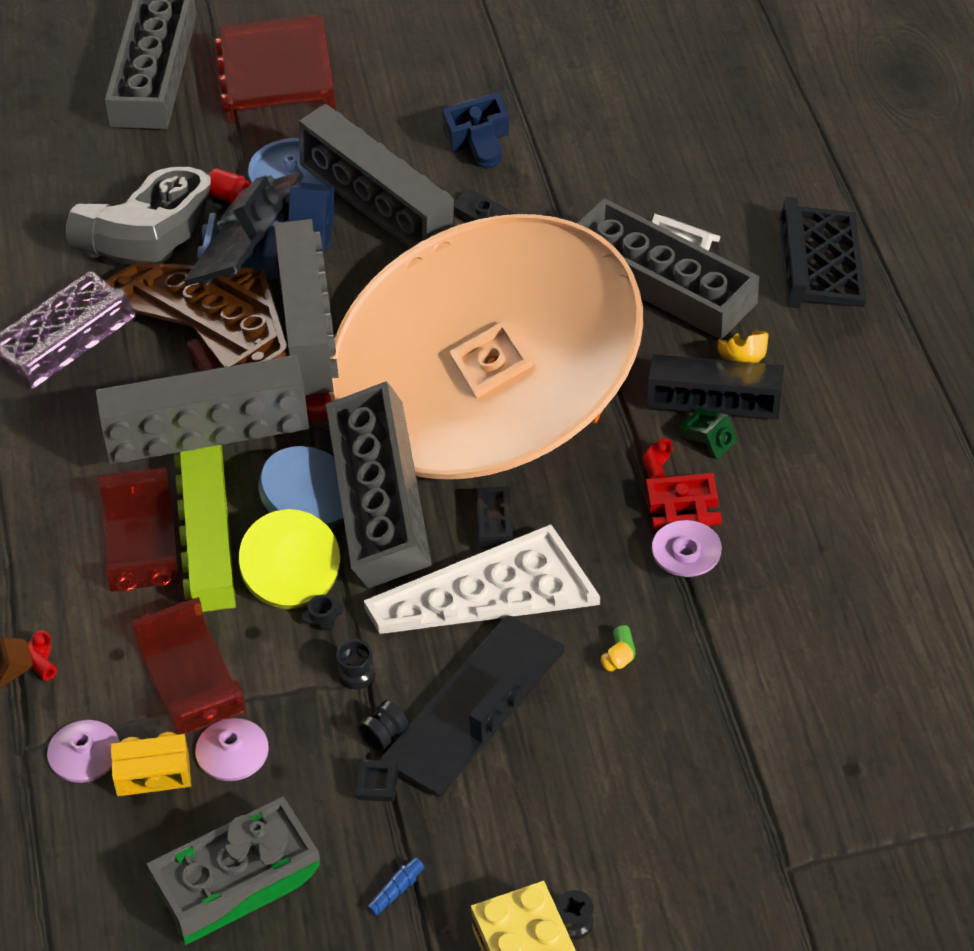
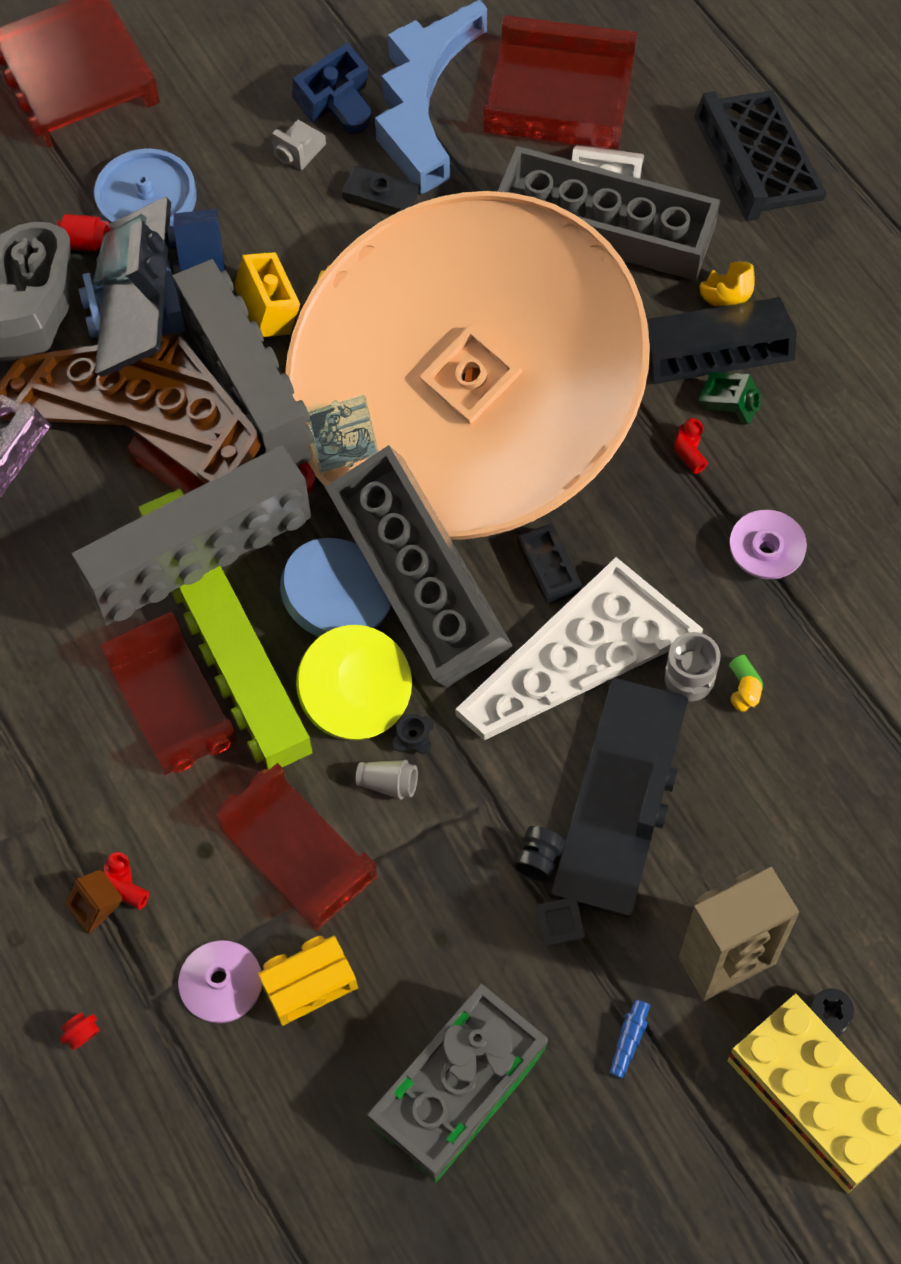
camera: 20 degrees left, 15 degrees up
lavender dish [195,718,269,781] -> none
dark grey brick [299,104,454,249] -> none
black wheel [336,640,374,690] -> none
red plate [646,473,722,531] -> none
none -> yellow brick [234,252,300,337]
none -> light grey bracket [271,120,326,171]
none -> clear light blue piece [308,394,378,473]
none -> light grey cone [356,760,418,800]
none -> medium blue arch [375,0,487,195]
none -> clear red panel [484,15,637,150]
none -> light grey wheel [664,632,721,702]
none -> dark tan brick [679,867,799,1001]

